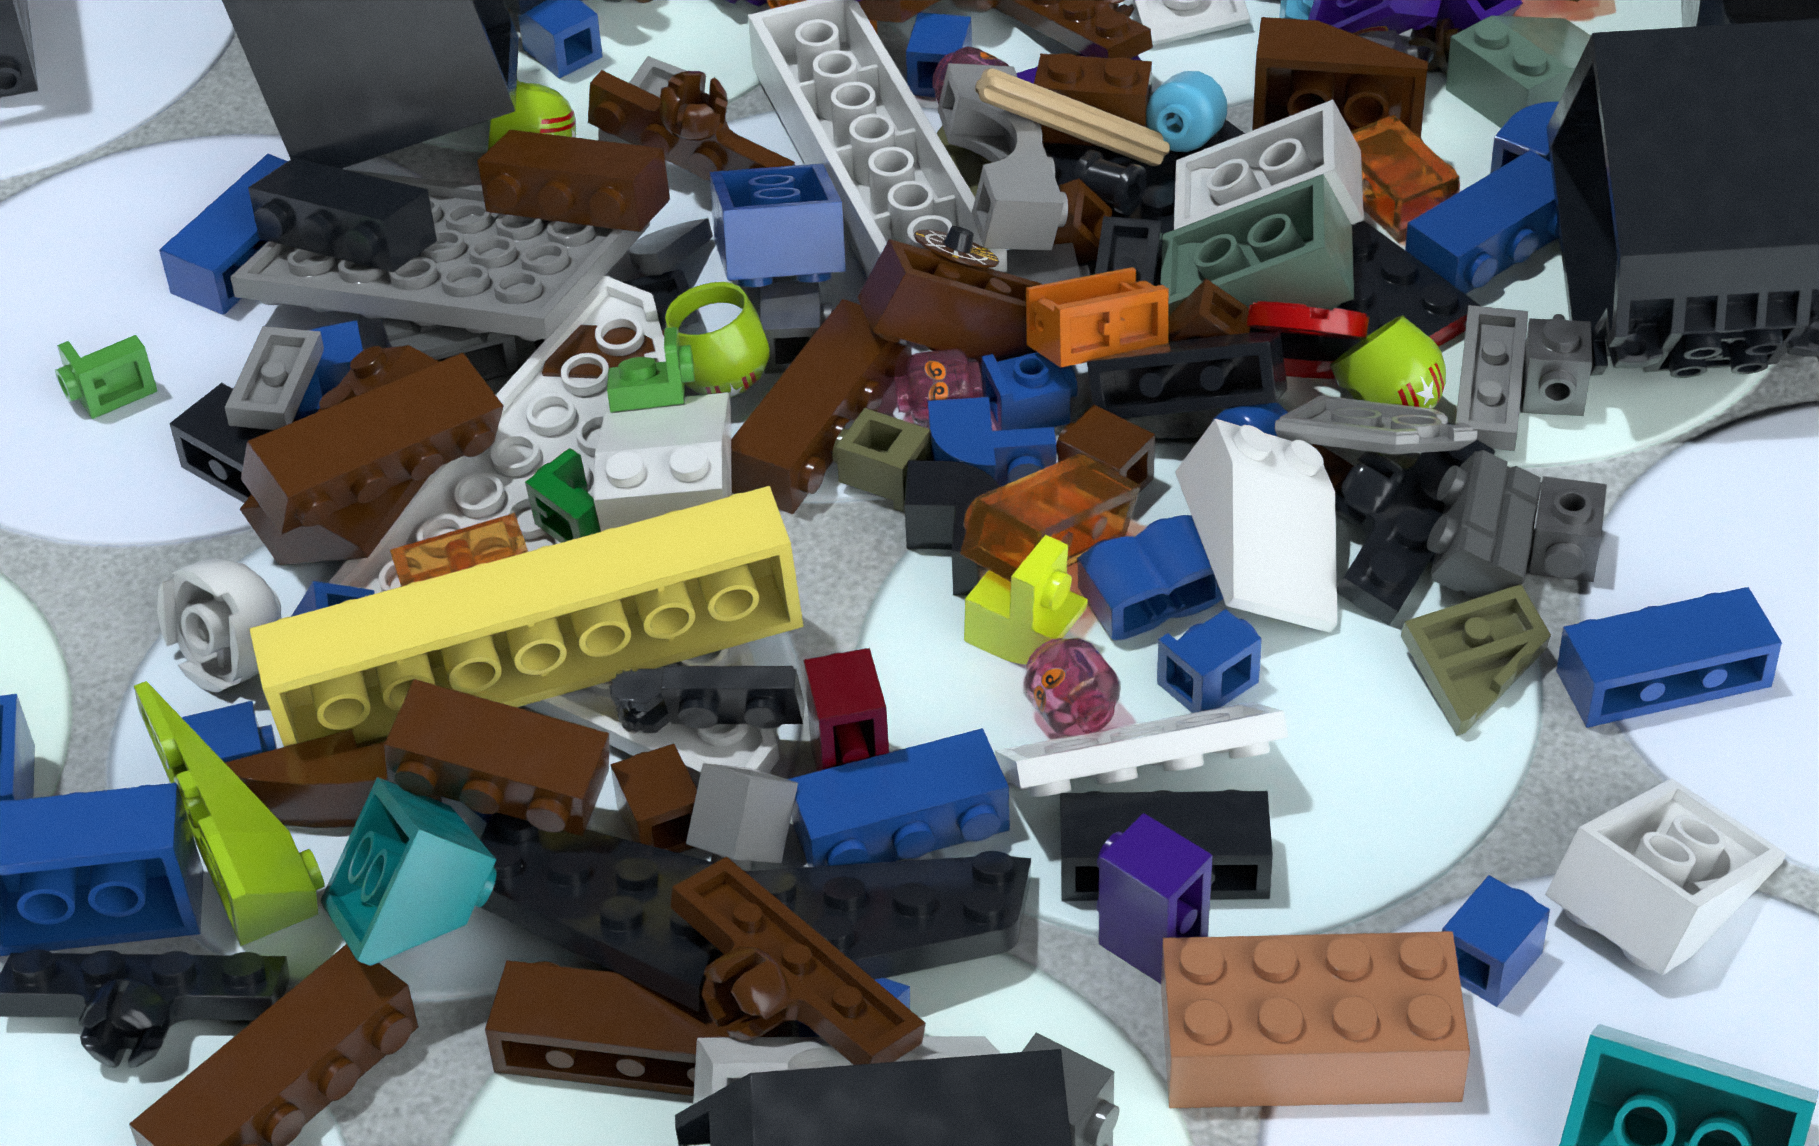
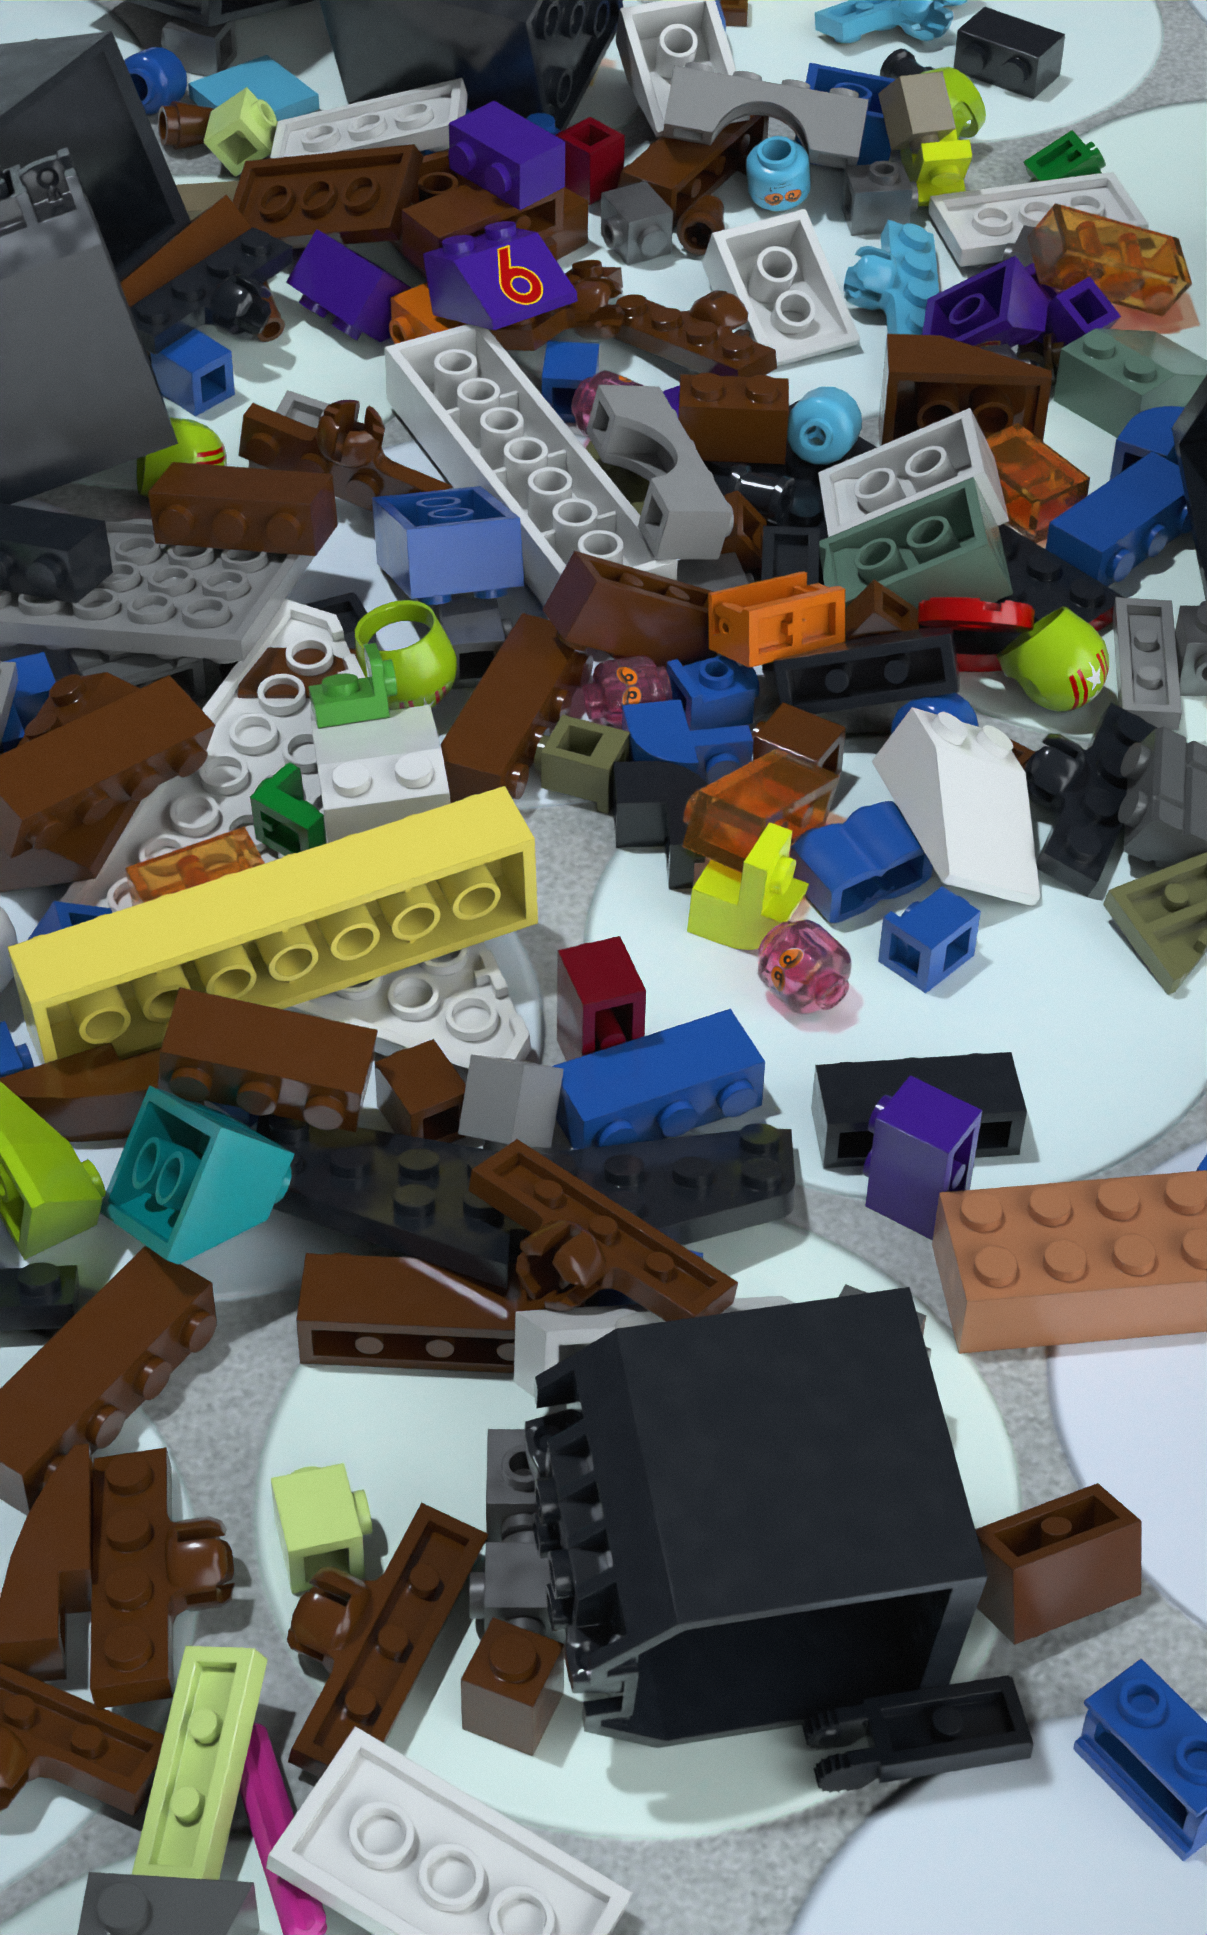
camera: 10 degrees left, 0 degrees up
black hinge [609,666,805,733] -> none
dark grey tile [628,218,713,276] -> none
piece [913,226,999,268] -> none
tan axle [975,68,1170,166] -> none
white plate [994,702,1289,797] -> none
light grey tile [1275,395,1477,454] -> none

